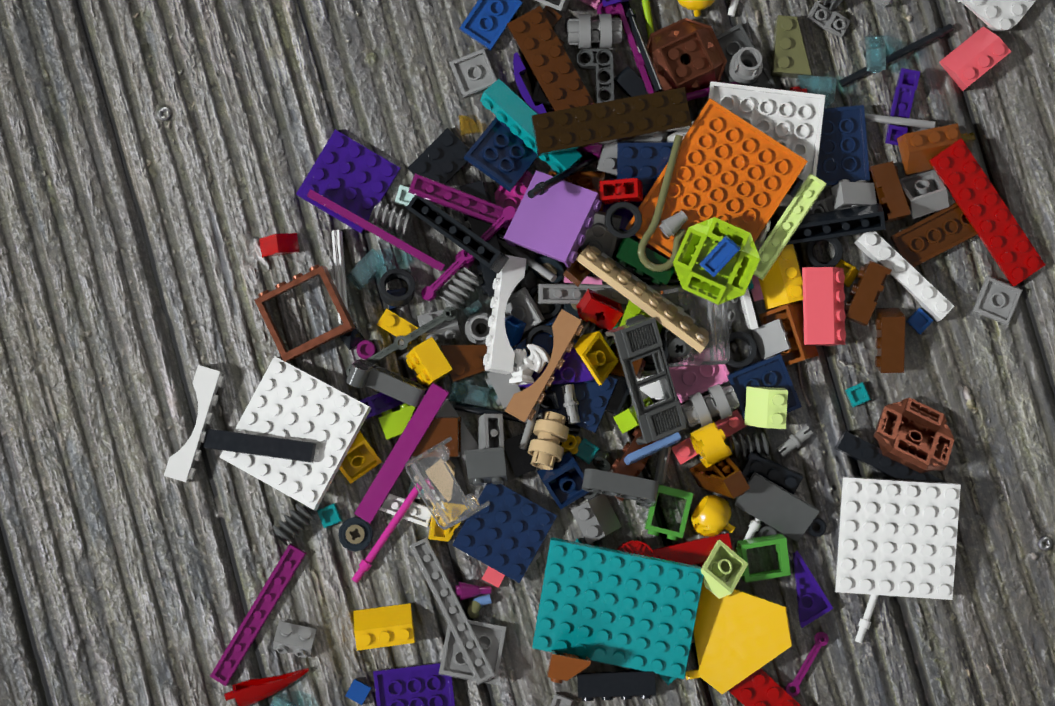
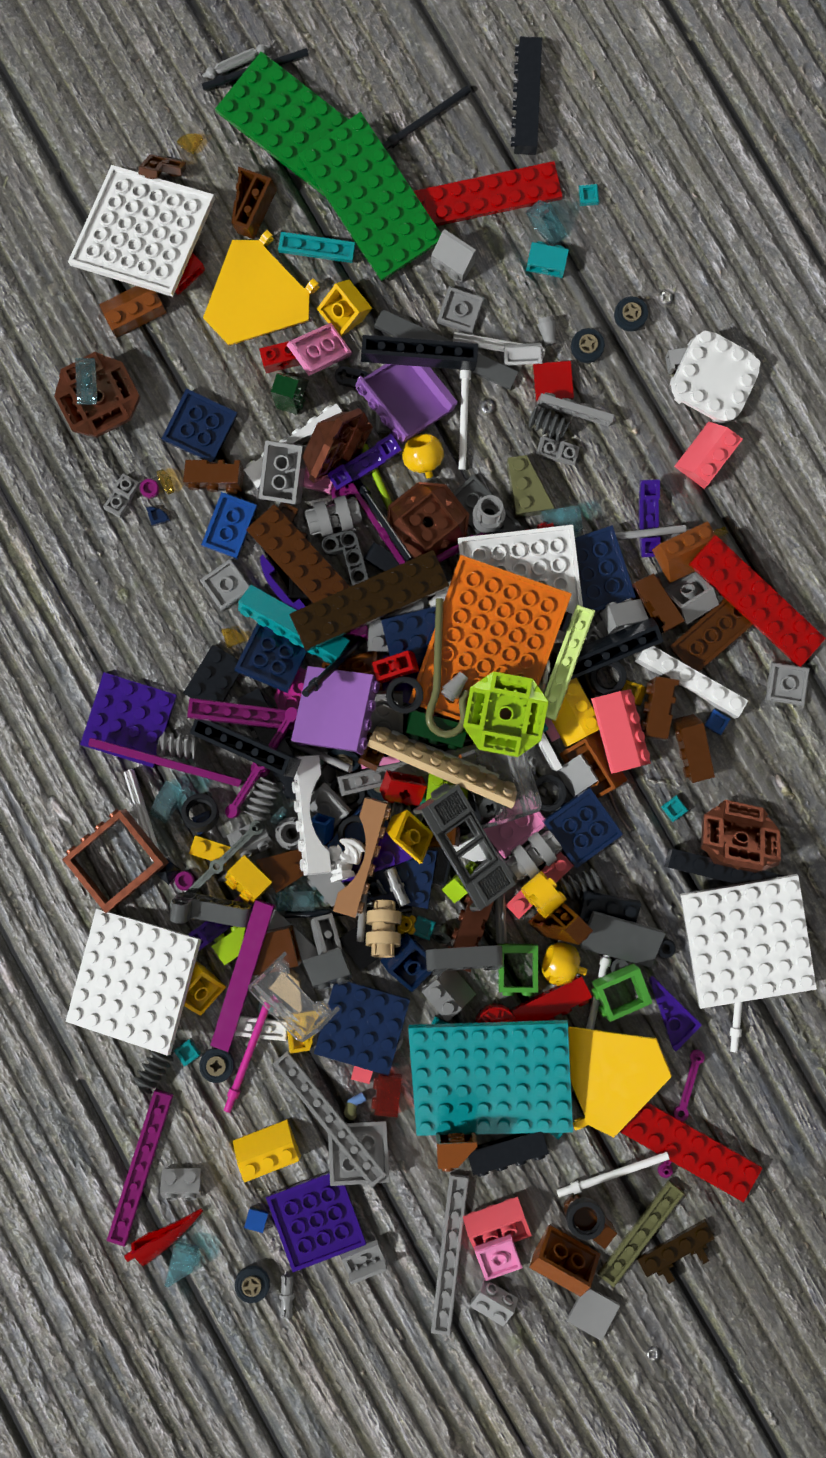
camera: 10 degrees left, 0 degrees up
white arch [164,365,224,482] -> none
black tile [204,429,316,463] -> none
red slope [259,233,300,258] -> none
light aqua tile [395,185,415,207] -> none
magenta cone [455,582,491,601] -> none
medium blue tile [624,432,681,465] -> none
blue tile [699,235,740,277] -> none
yellowish green slope [701,540,748,599] -> none
yellowish green slope [744,386,788,429] -> none
light grey pin [776,425,814,458] -> none
black bar [839,24,954,87] -> none
clear light blue slope [865,35,886,73] -> none
none -> clear red brick [371,1073,402,1118]

